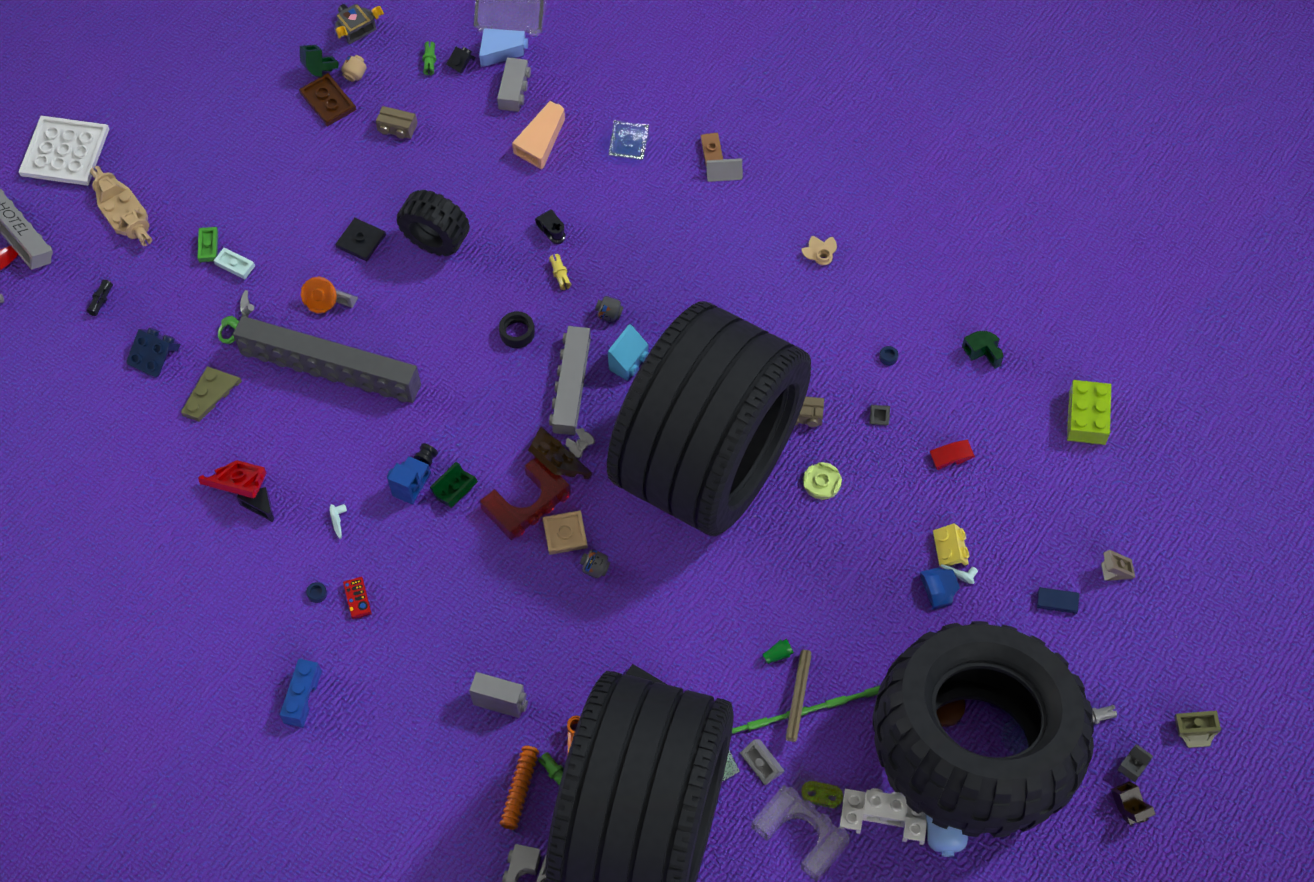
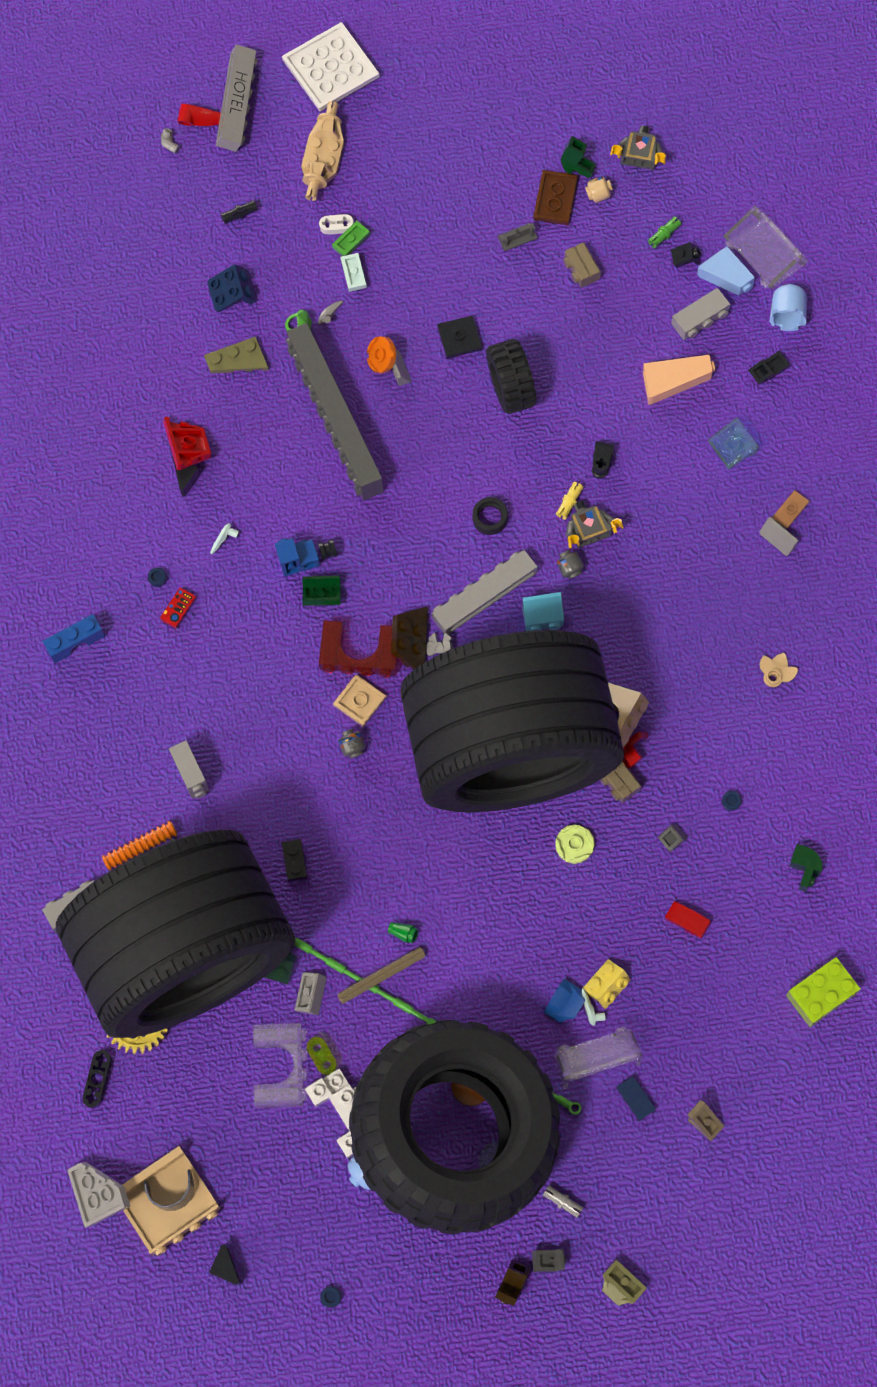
camera: 50 degrees right, 10 degrees up
none -> white beam [319,214,353,234]
none -> dark grey hinge [497,223,538,252]
none -> clear windscreen [554,1026,643,1089]
none -> dark grey torso [565,501,624,549]
none -> black slope [748,351,790,385]
none -> light blue cylinder [770,284,807,331]

